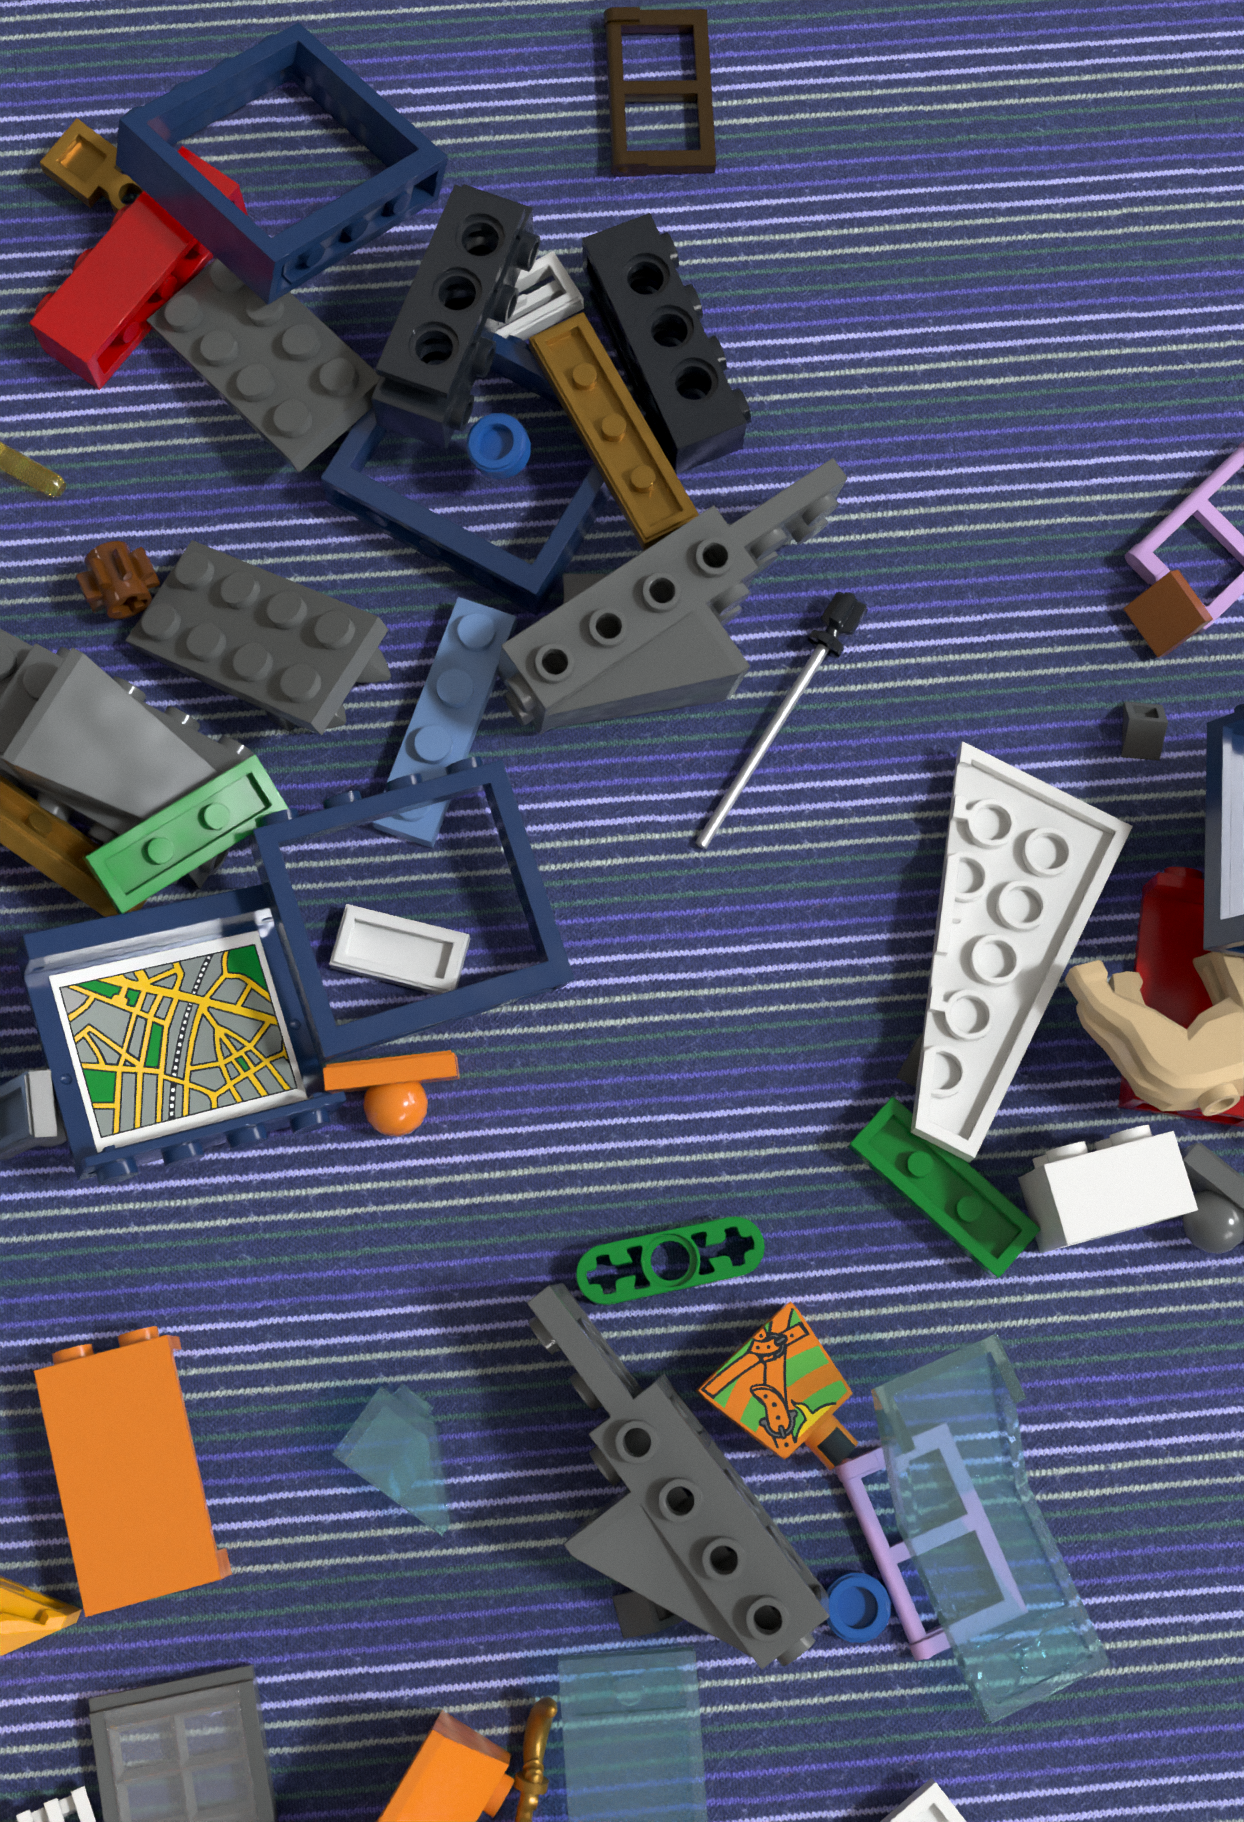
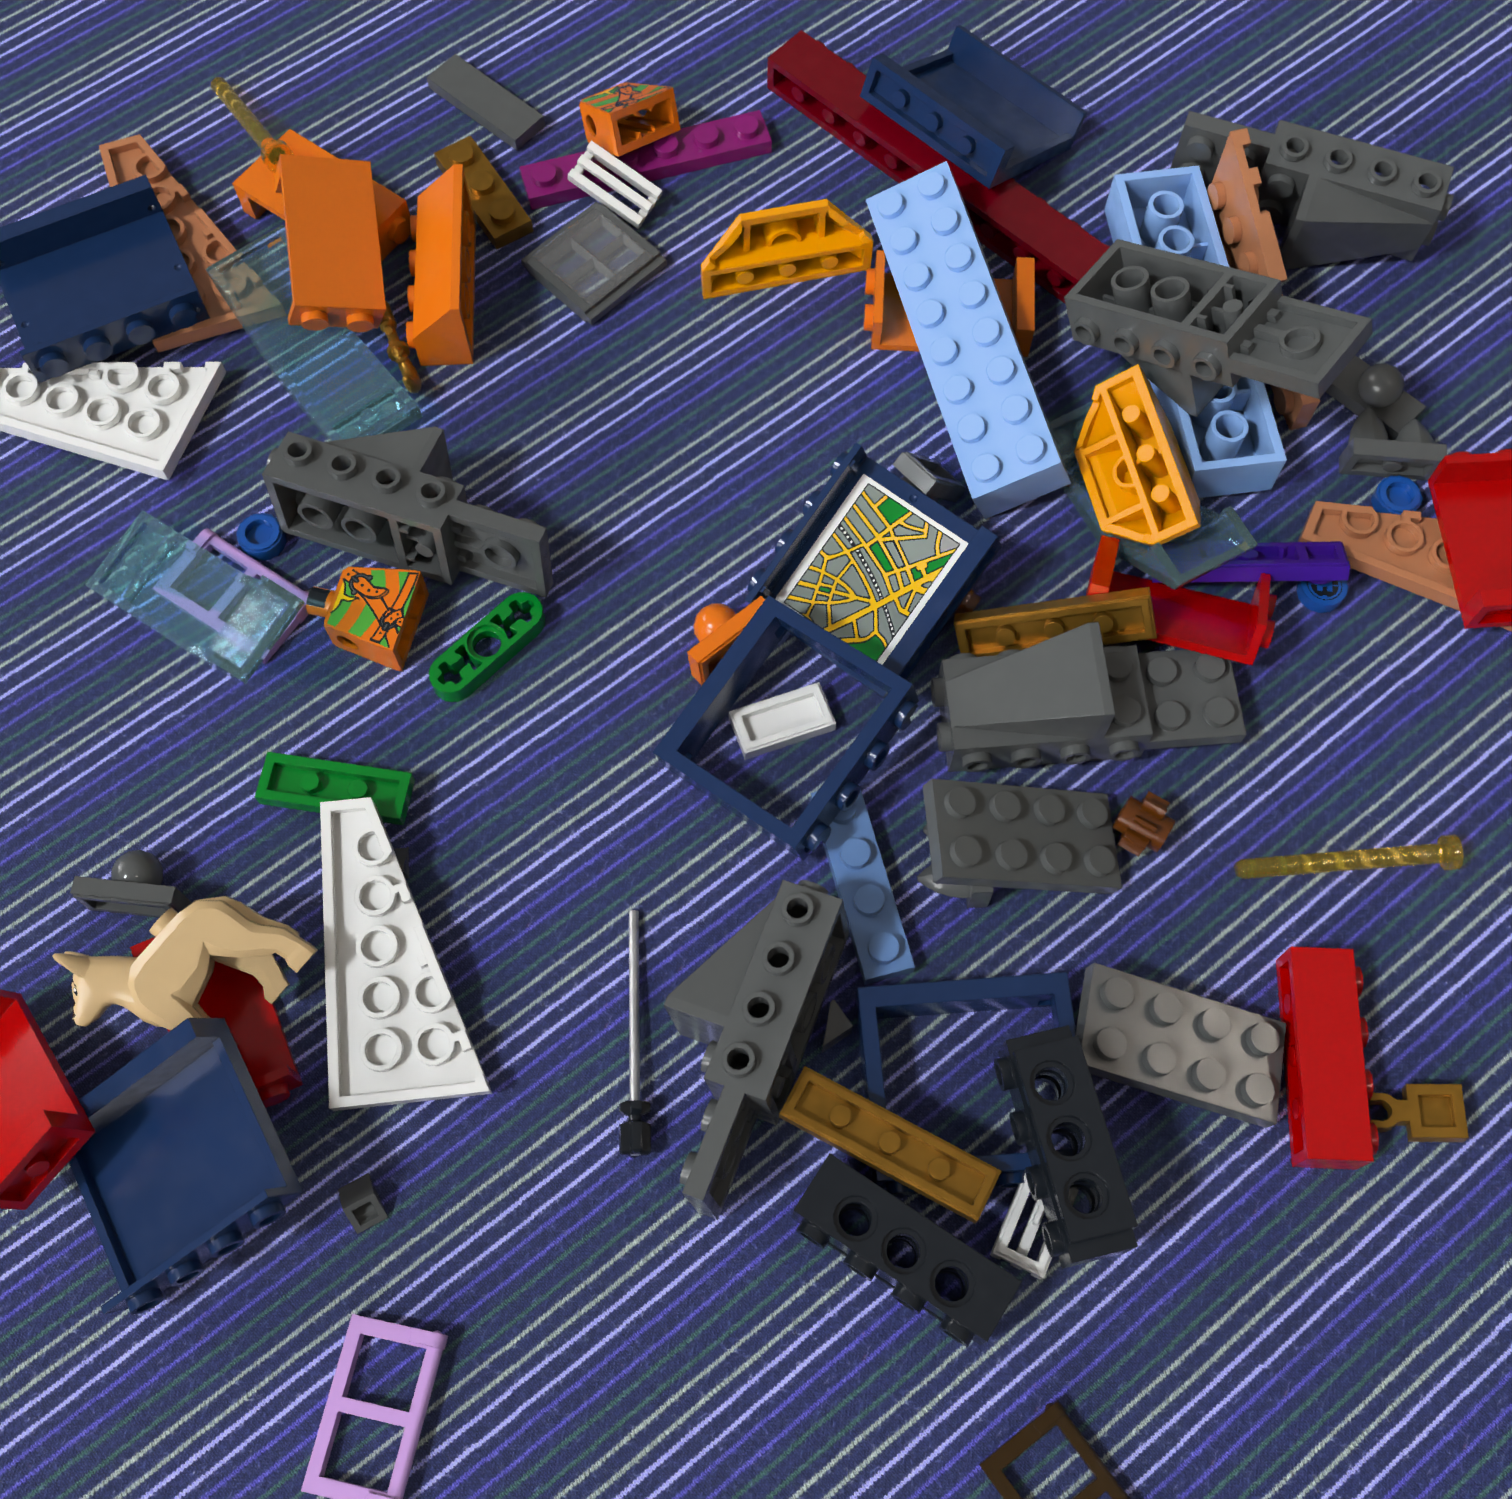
camera: 150 degrees right, 10 degrees down
orange panel [34,1326,232,1617] -> none
plate [83,754,289,914] -> none
dark blue window [116,22,449,305] -> none
clear light blue slope [332,1383,454,1536] -> none
blue tile [466,413,531,479] -> none
white brick [1018,1125,1198,1254] -> none
dark orange tile [1123,570,1213,658] -> none

